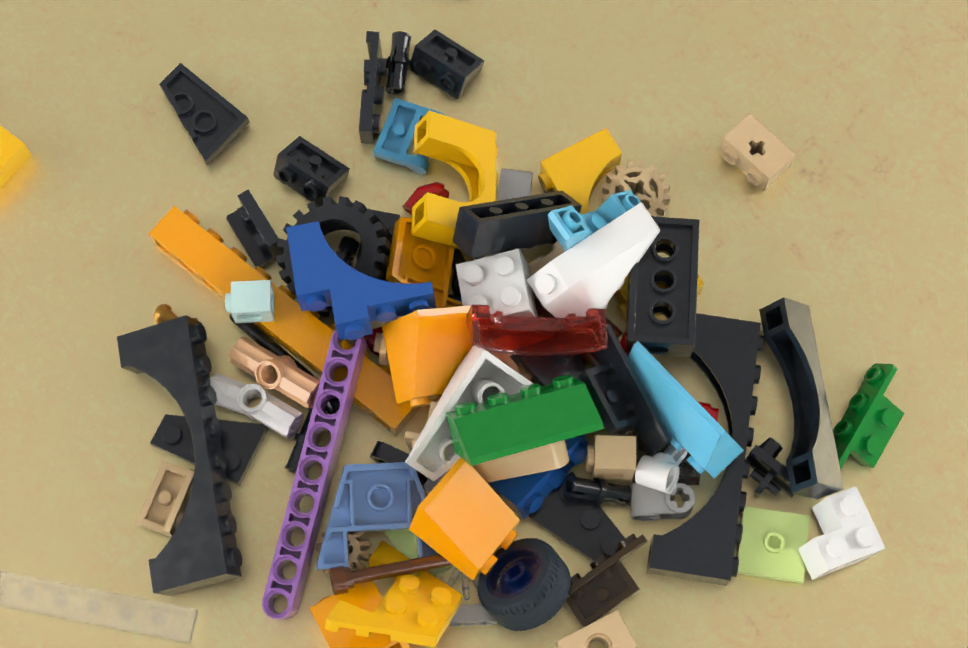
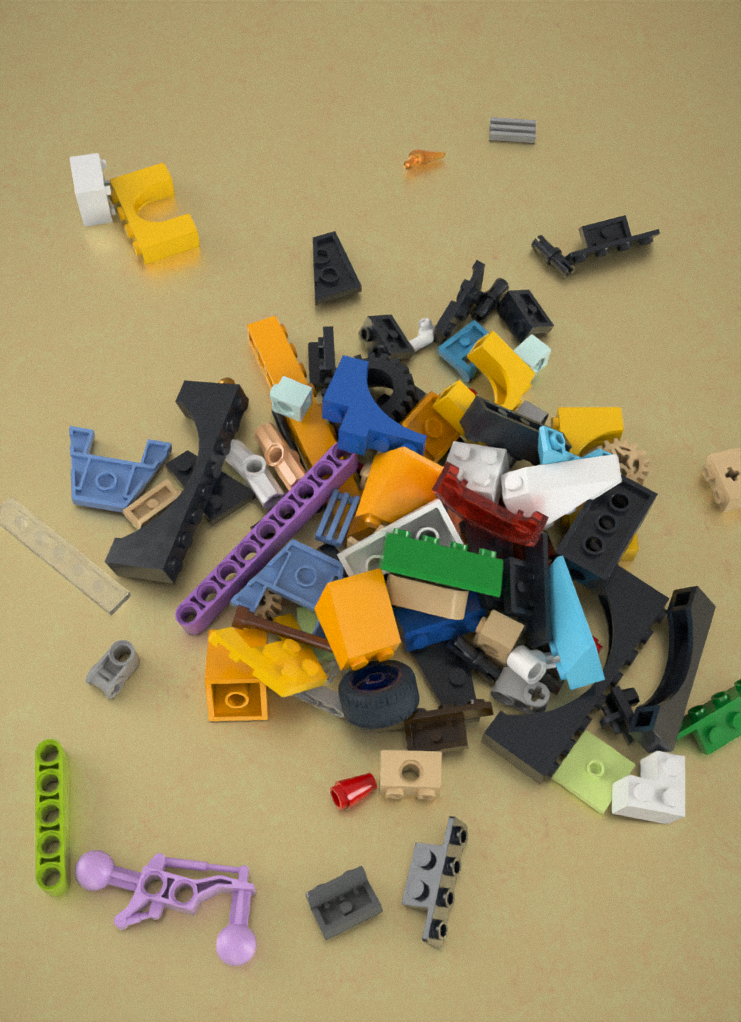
camera: 25 degrees right, 10 degrees down
none -> medium blue wing [69,426,172,513]
none -> medium blue tile [315,489,360,548]
none -> white arm [409,318,435,353]
none -> light aqua brick [513,334,551,375]

